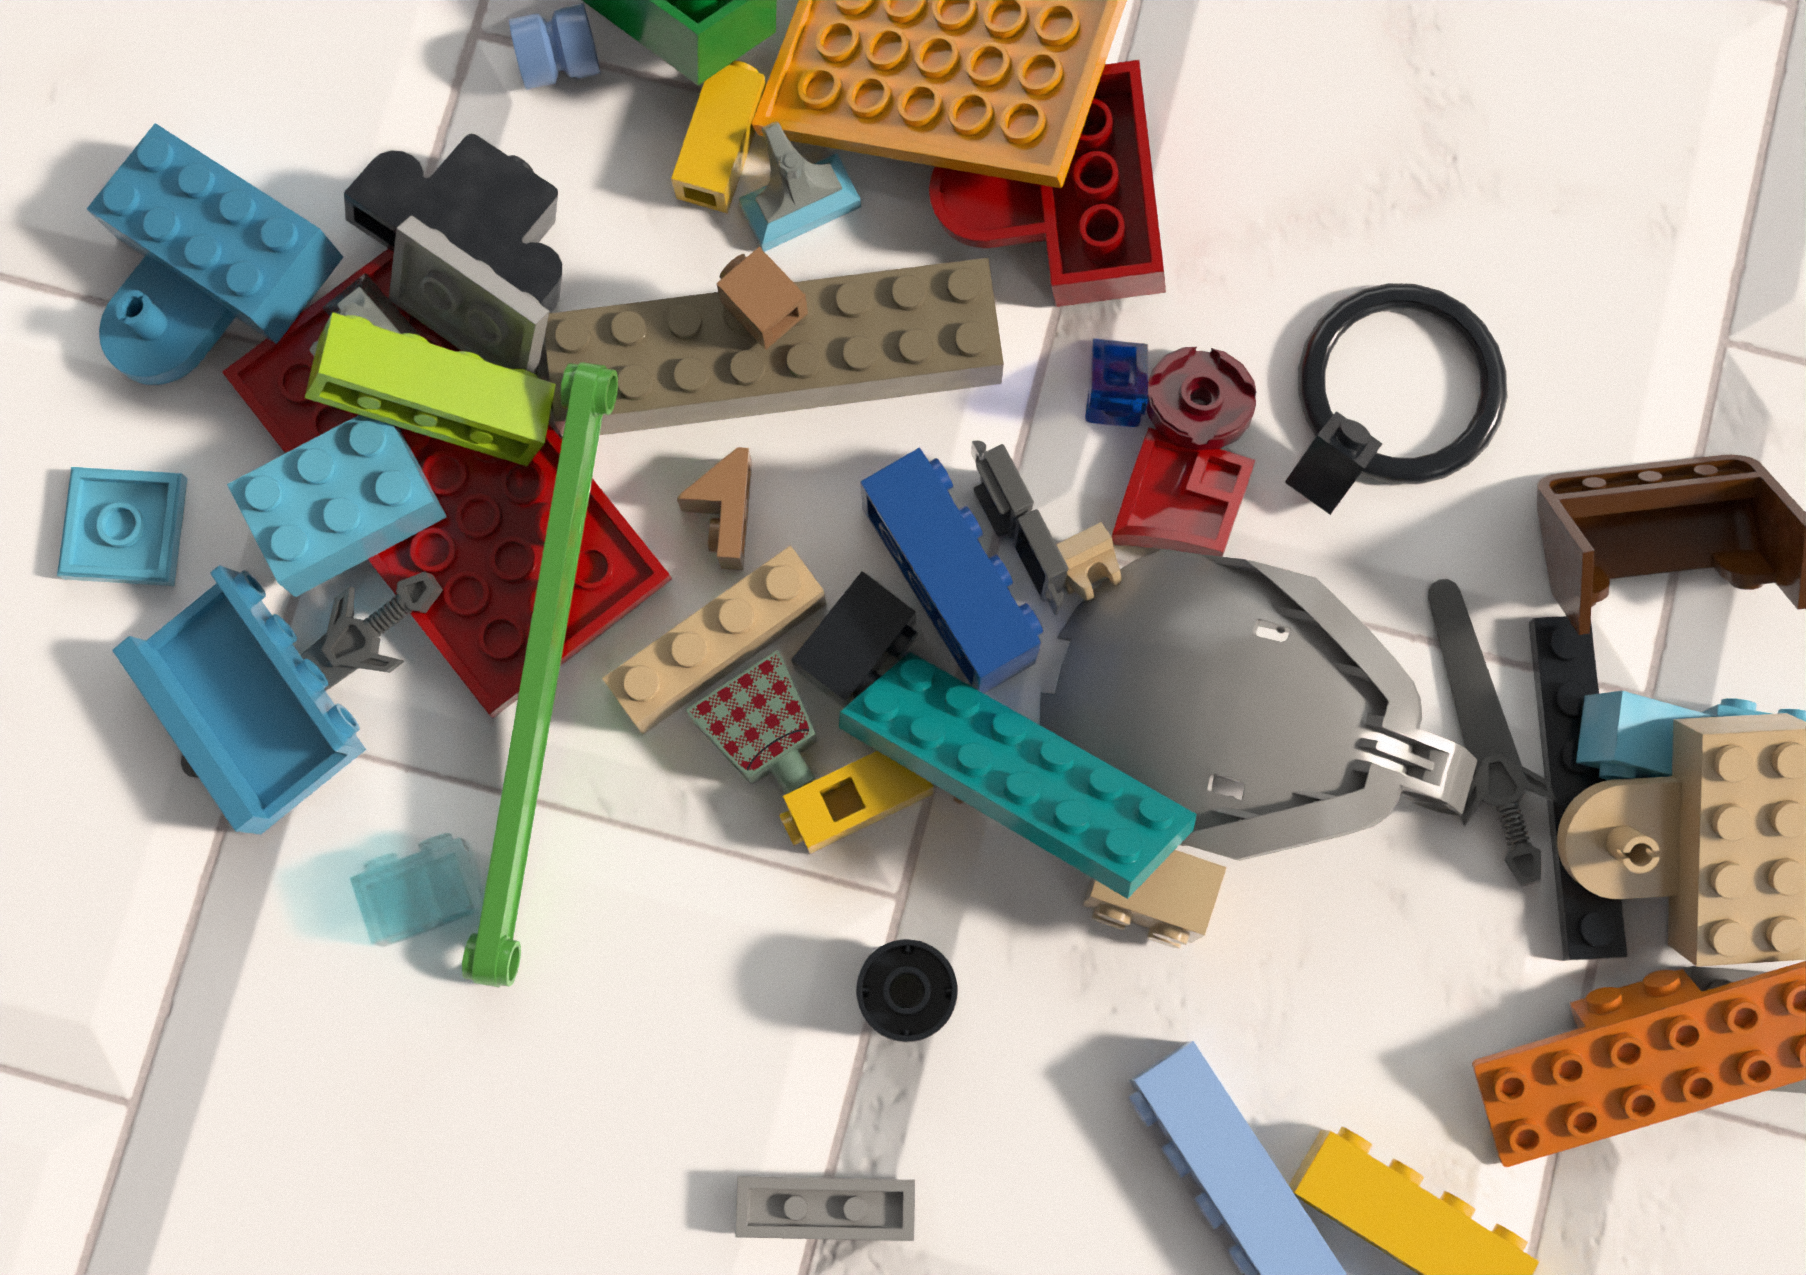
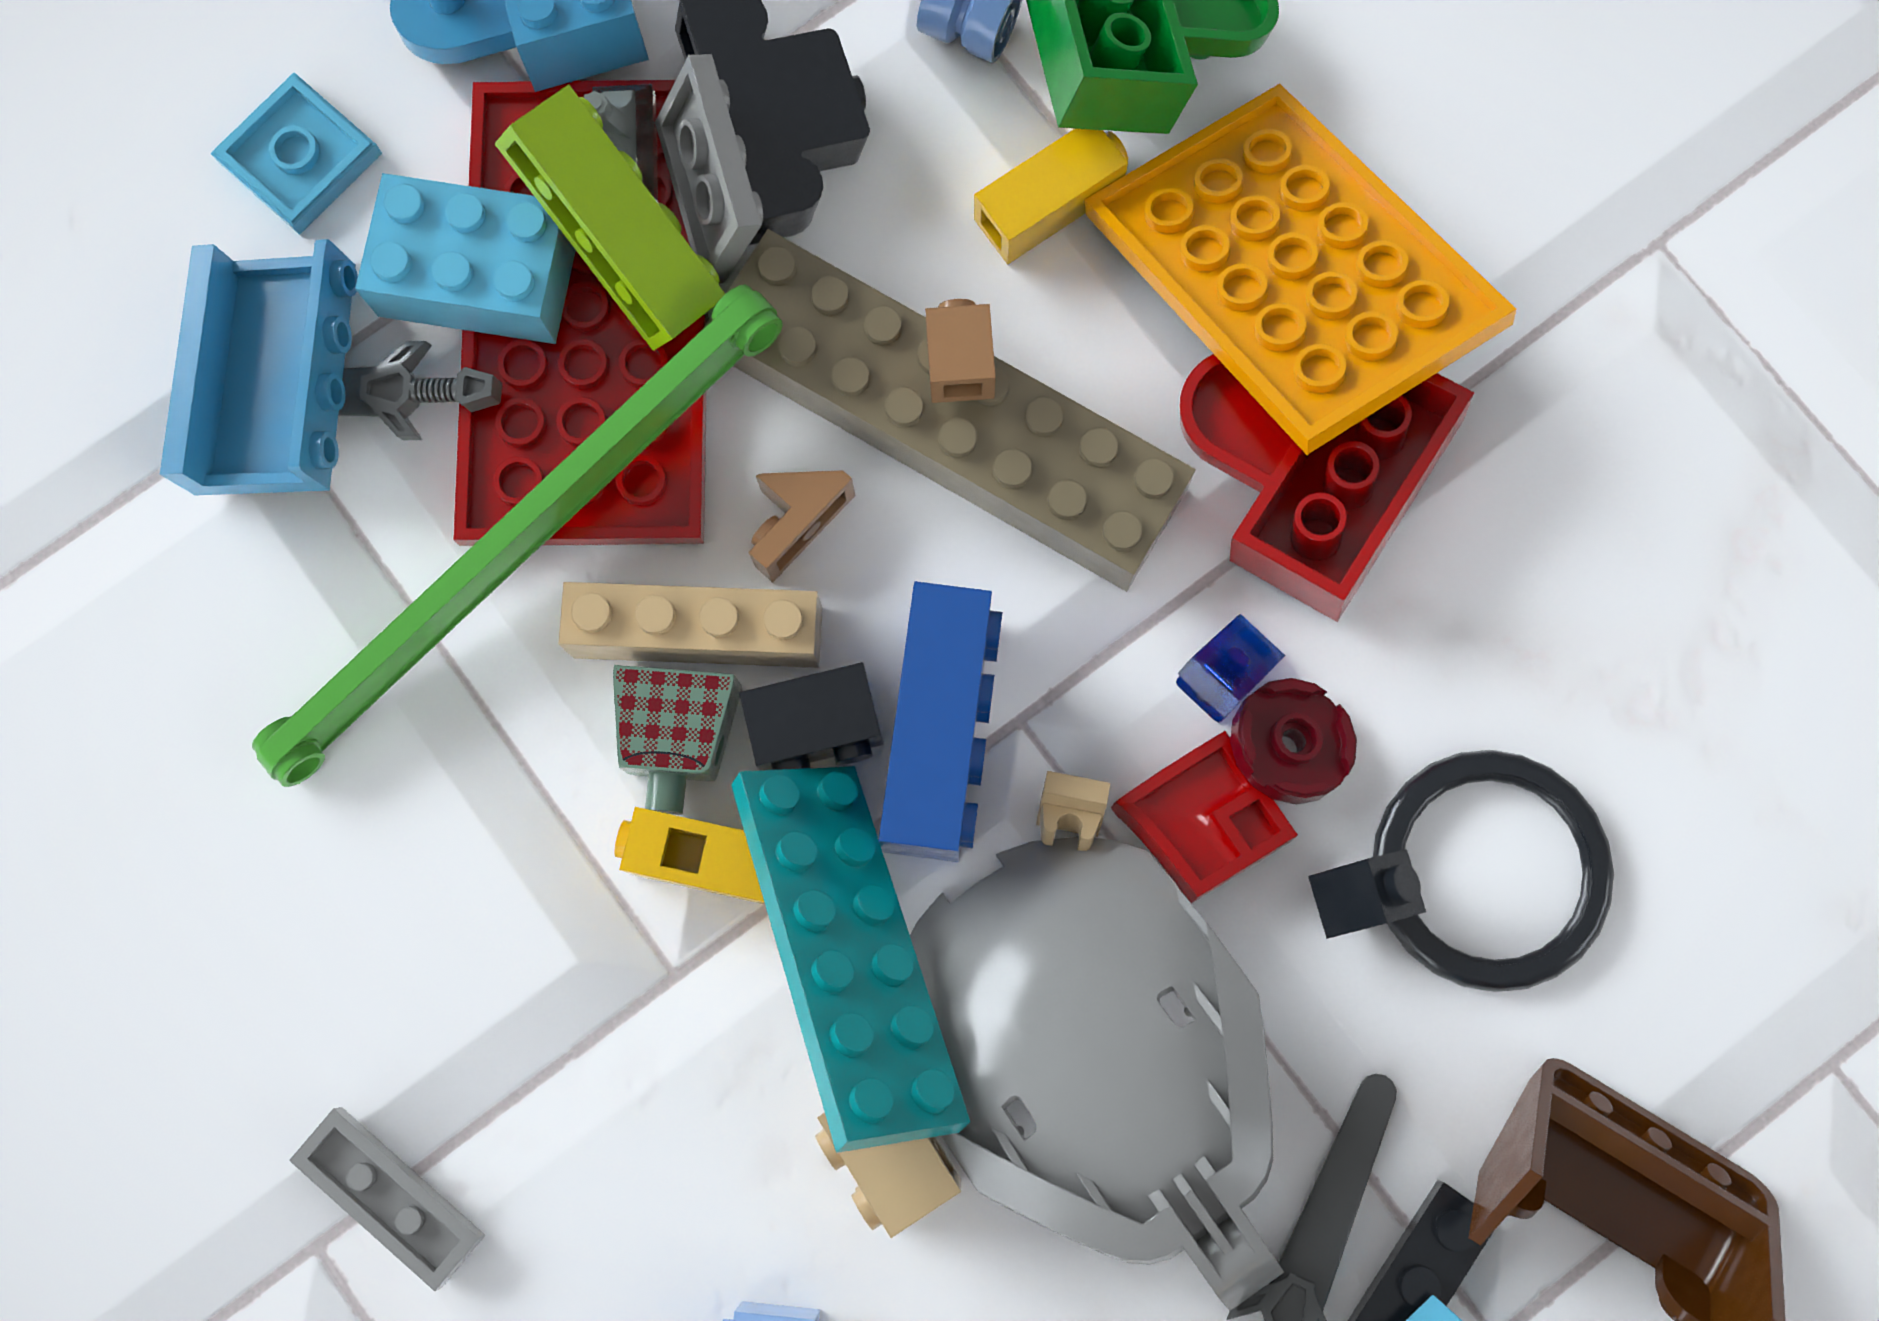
camera: 40 degrees right, 0 degrees up
clear light blue brick [350,833,486,947] -> none
piece [739,121,861,252] -> none
black piece [856,939,958,1043] -> none
dark grey piece [971,440,1069,616] -> none

